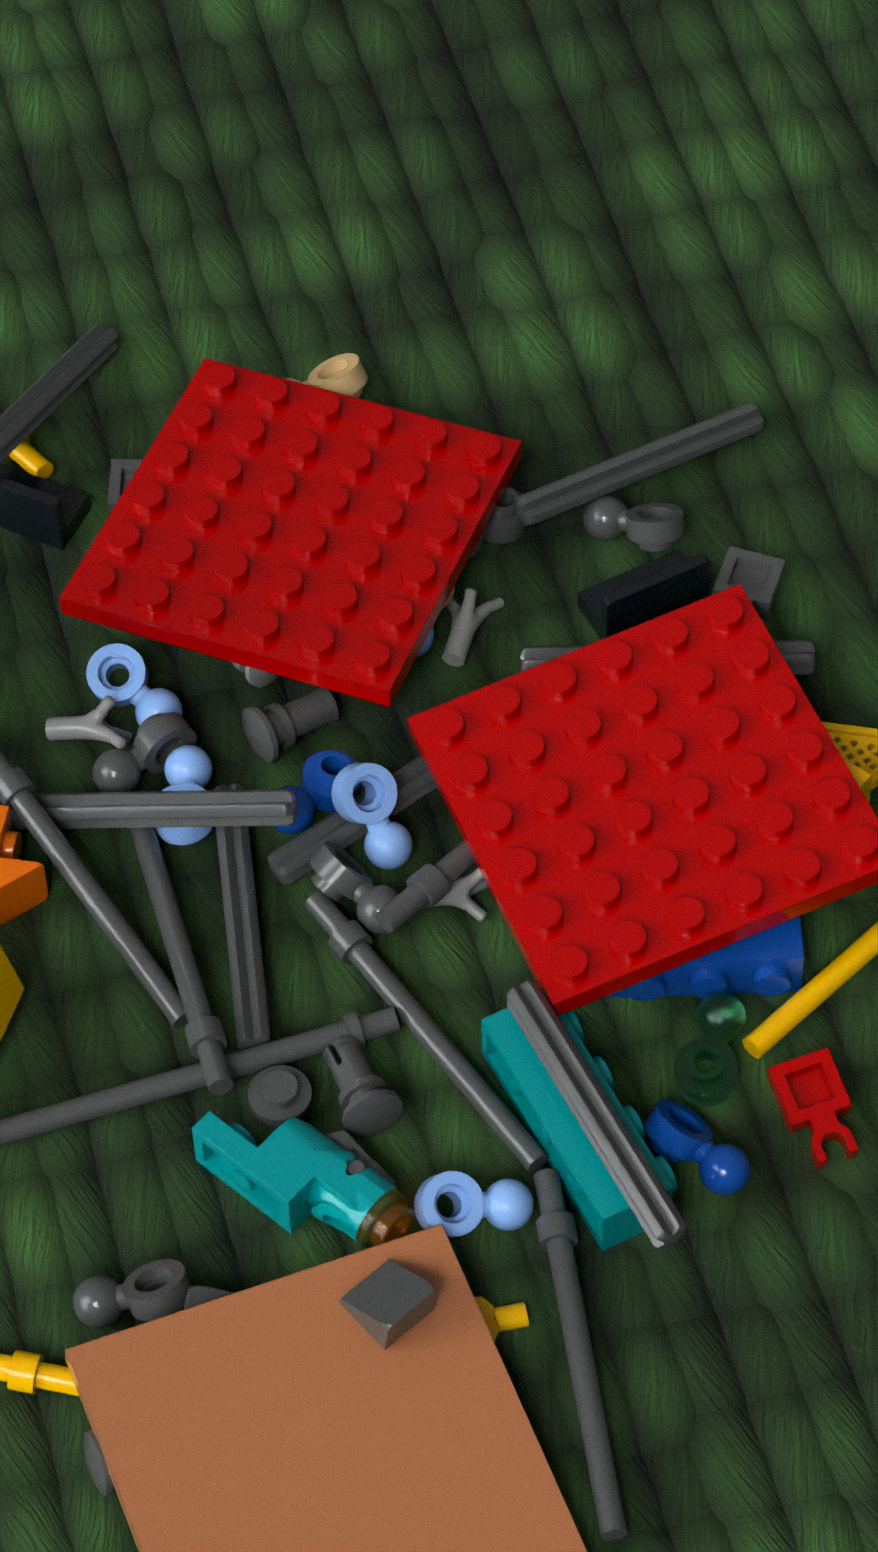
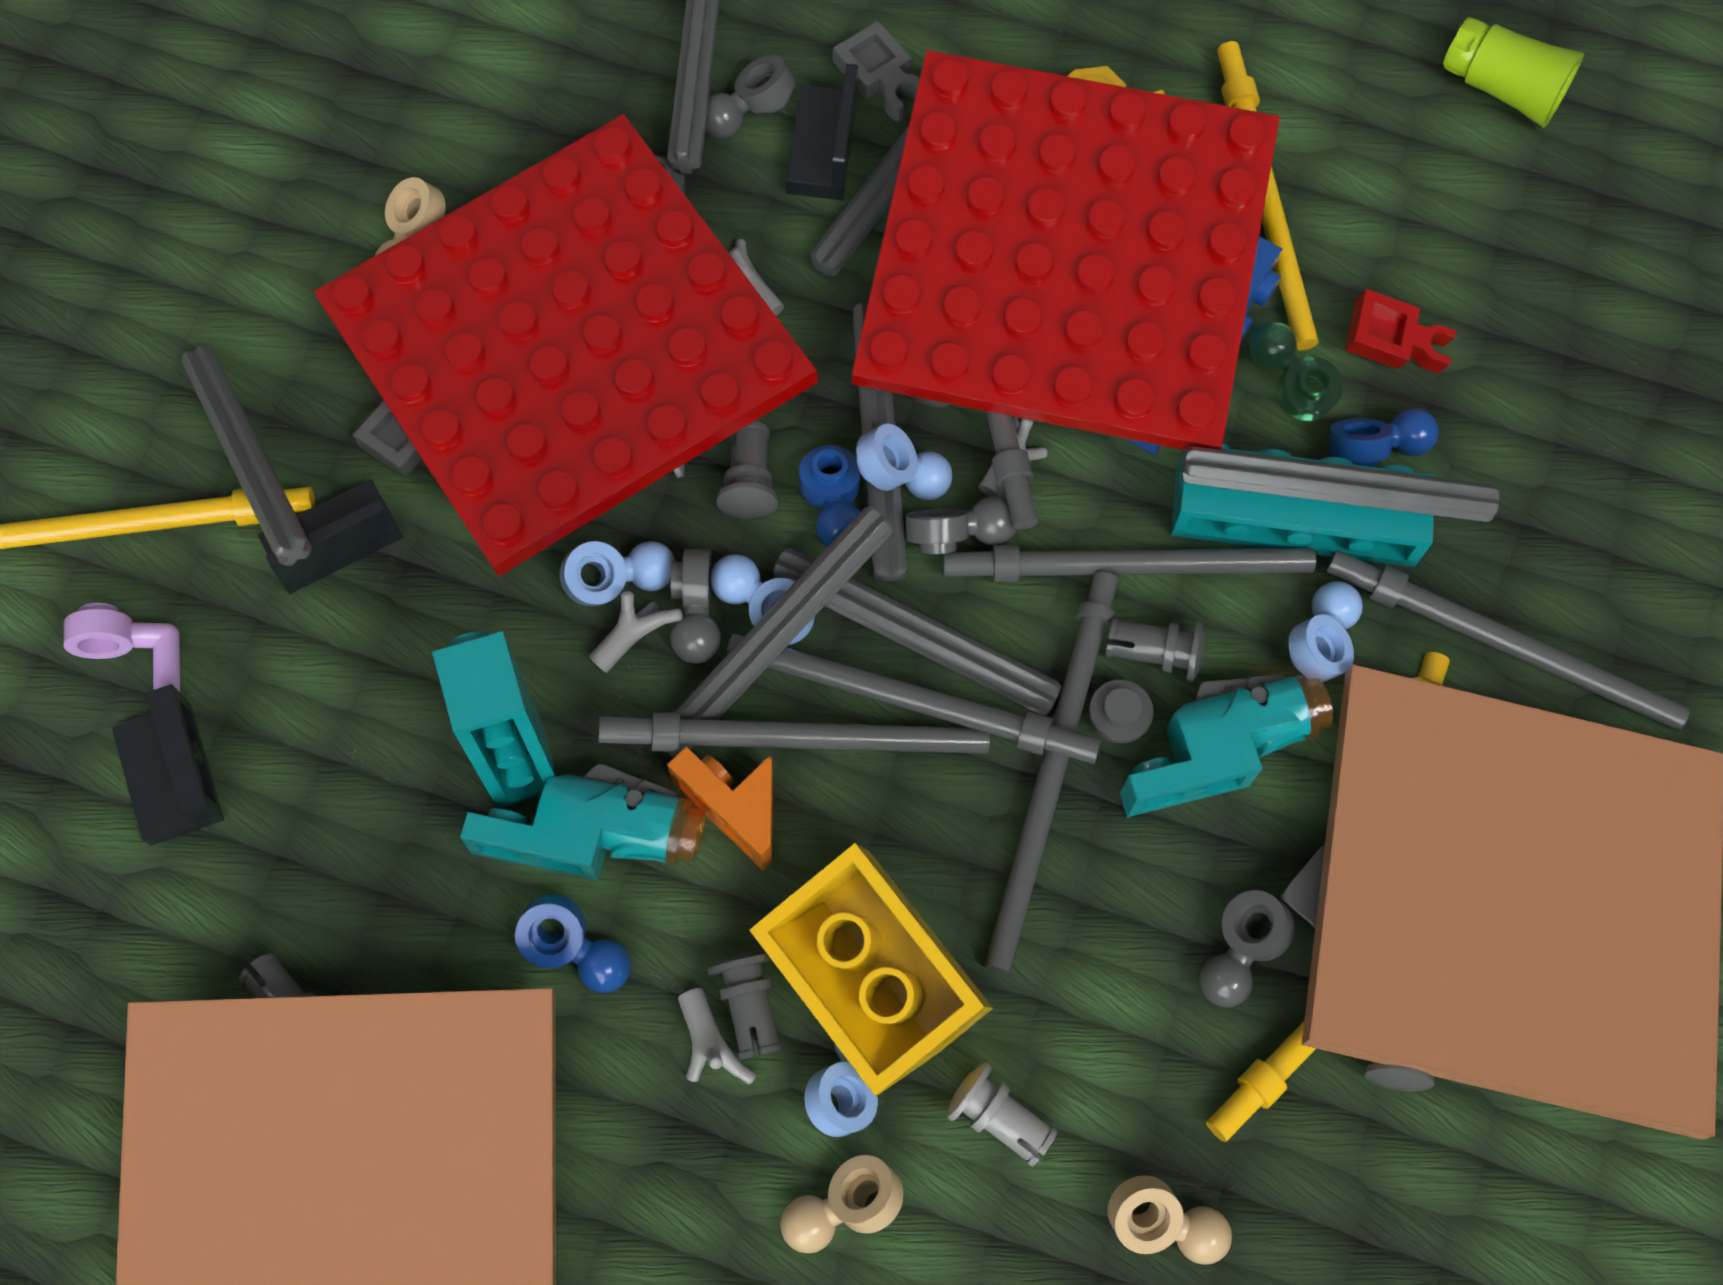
camera: 60 degrees left, 15 degrees up
dark grey slope [340,1259,438,1349] -> none

